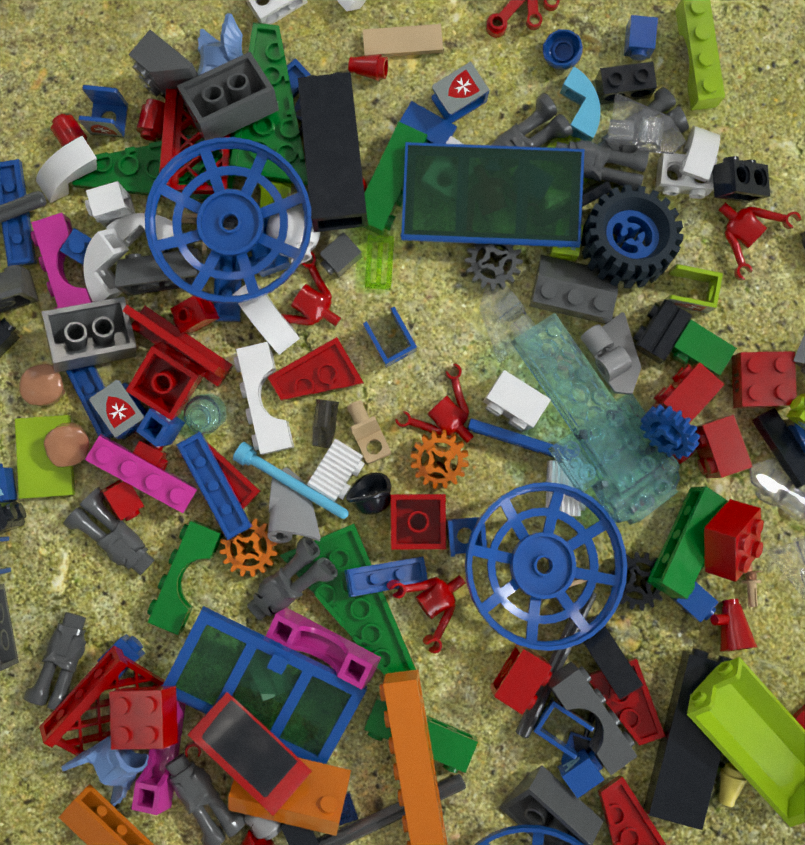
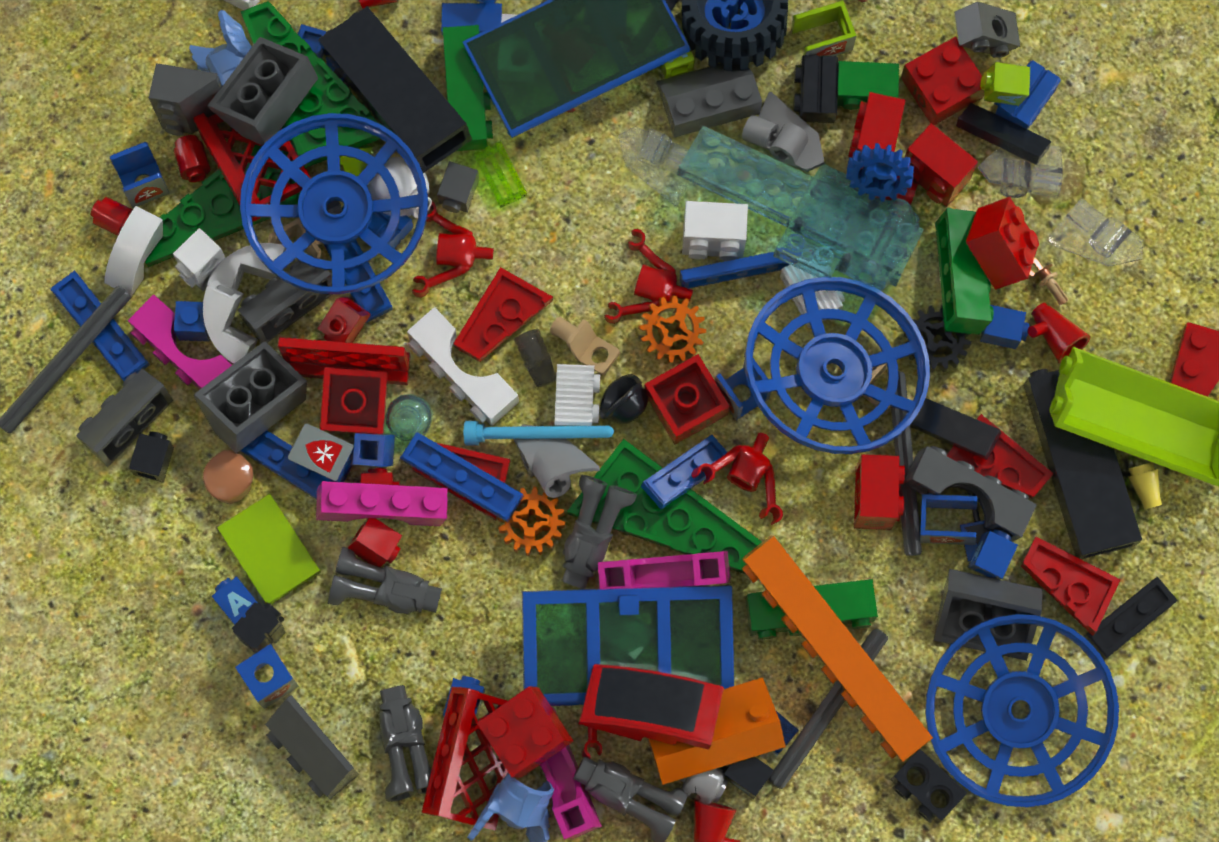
camera: 30 degrees left, 10 degrees down
nougat hair [44,422,89,467] -> none
green arch [147,520,224,635] -> none
white brick [233,283,300,354] -> none
blue piece [363,307,417,368] -> none
dark grey gear [464,232,523,292] -> none

